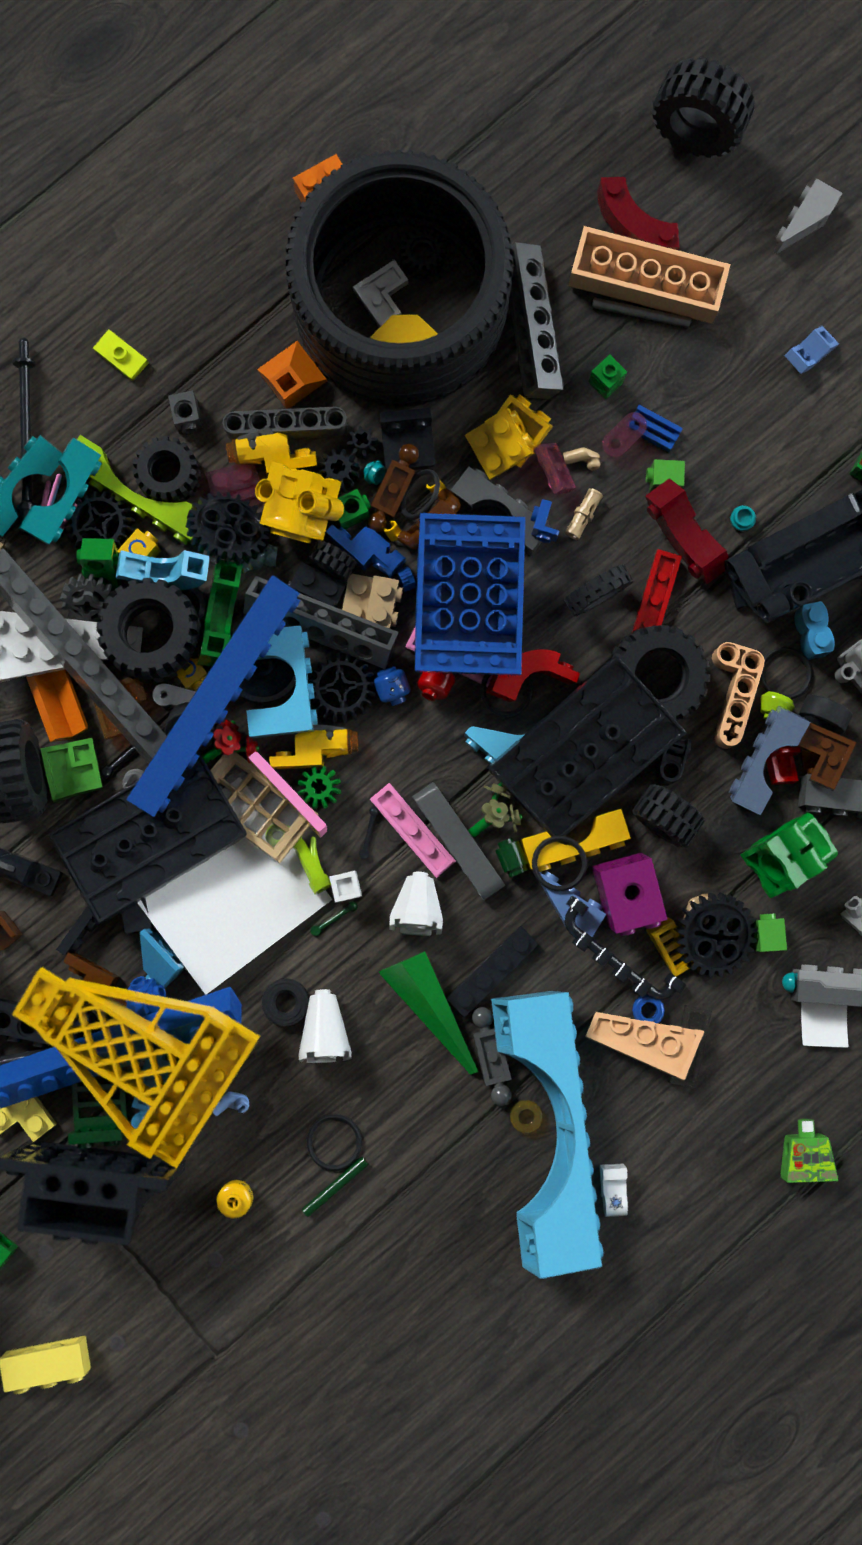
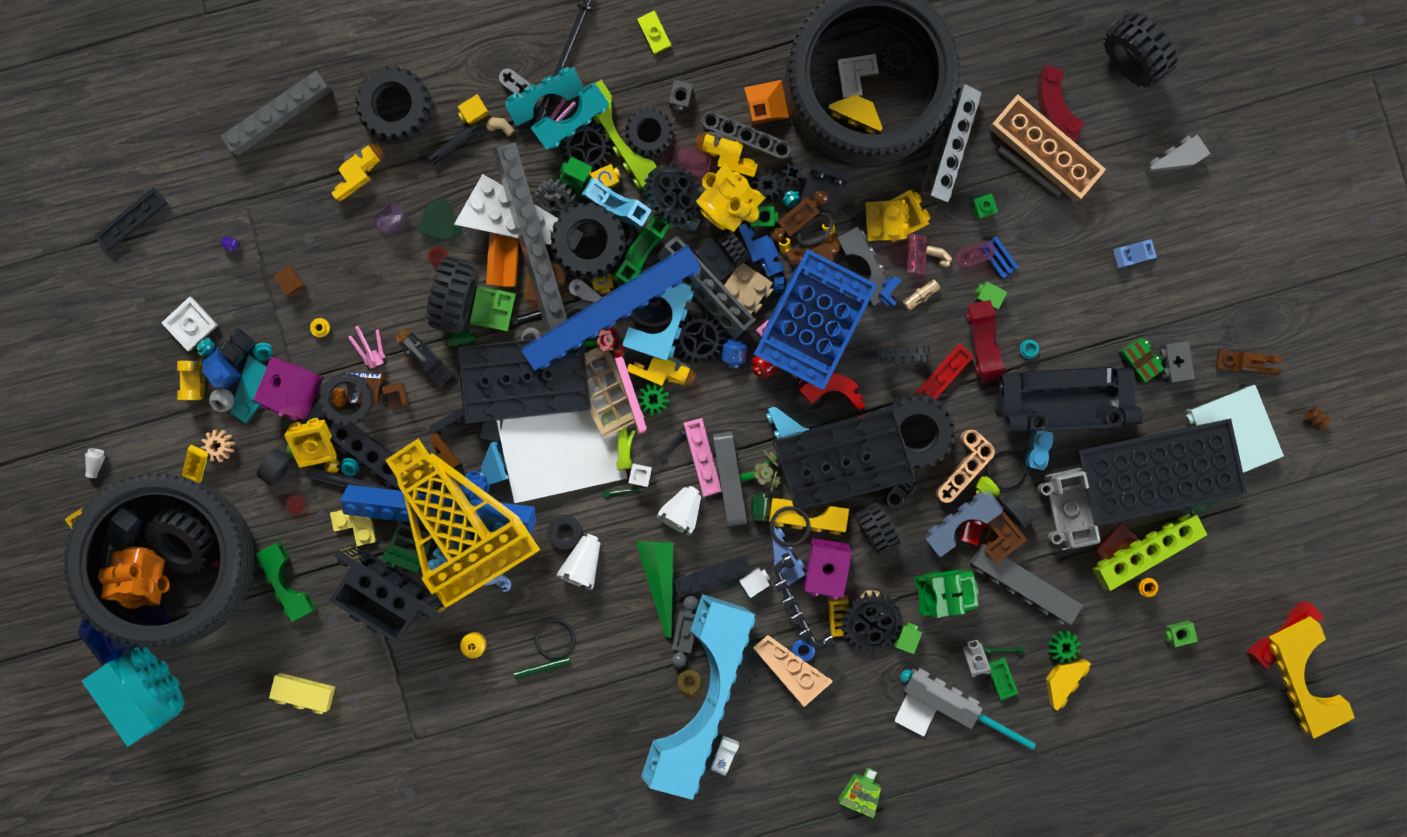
camera: 30 degrees right, 5 degrees up
none -> dark green brick [447,329,476,350]
none -> white brick [740,567,770,598]

